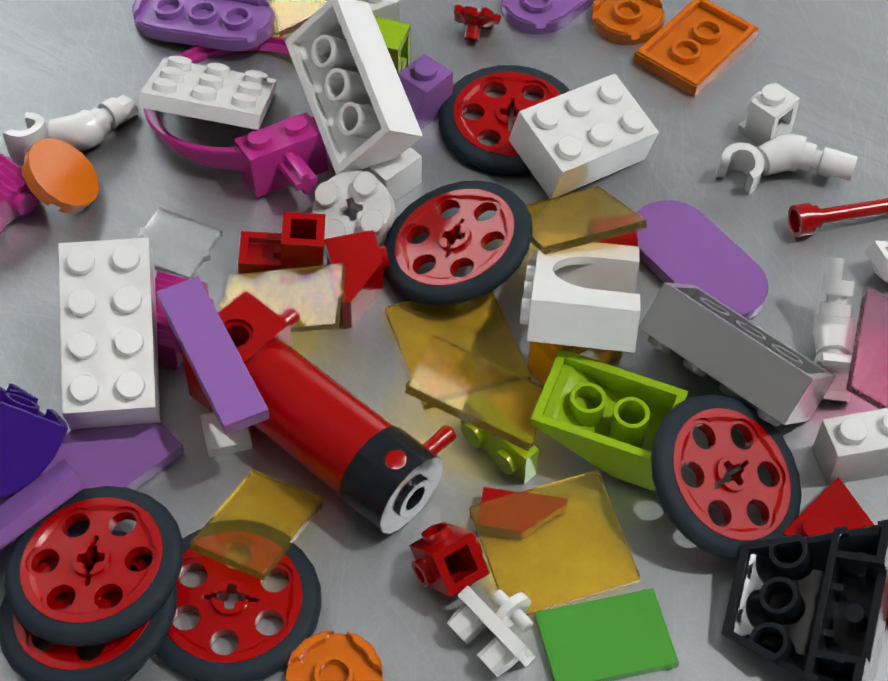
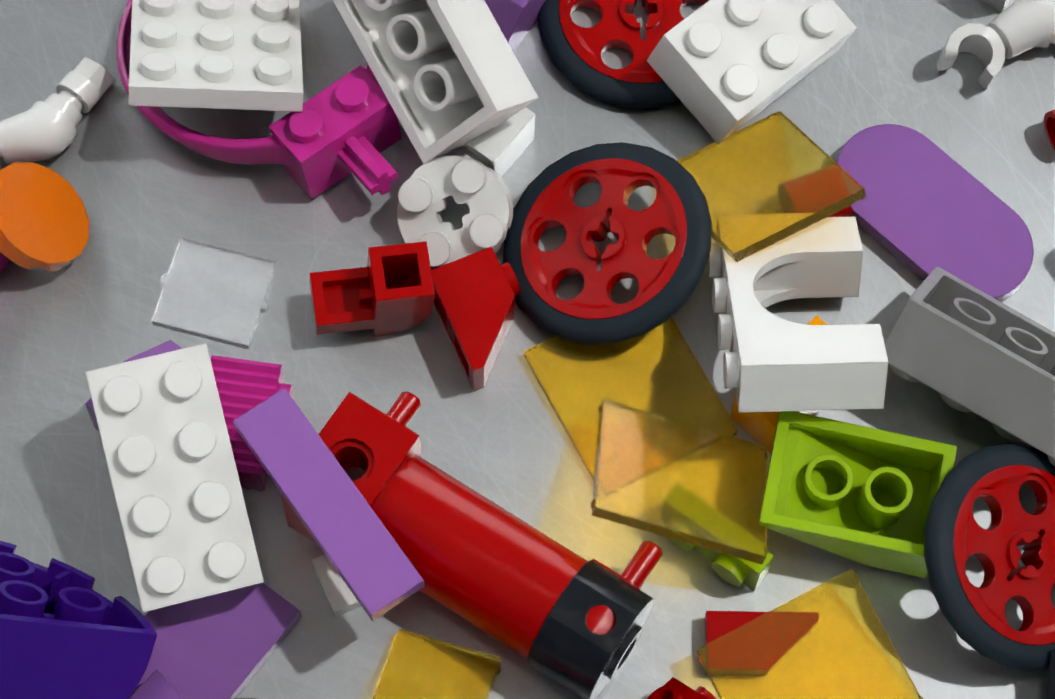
camera: 10 degrees left, 15 degrees up
clear yellow piece [219,263,346,332] -> none

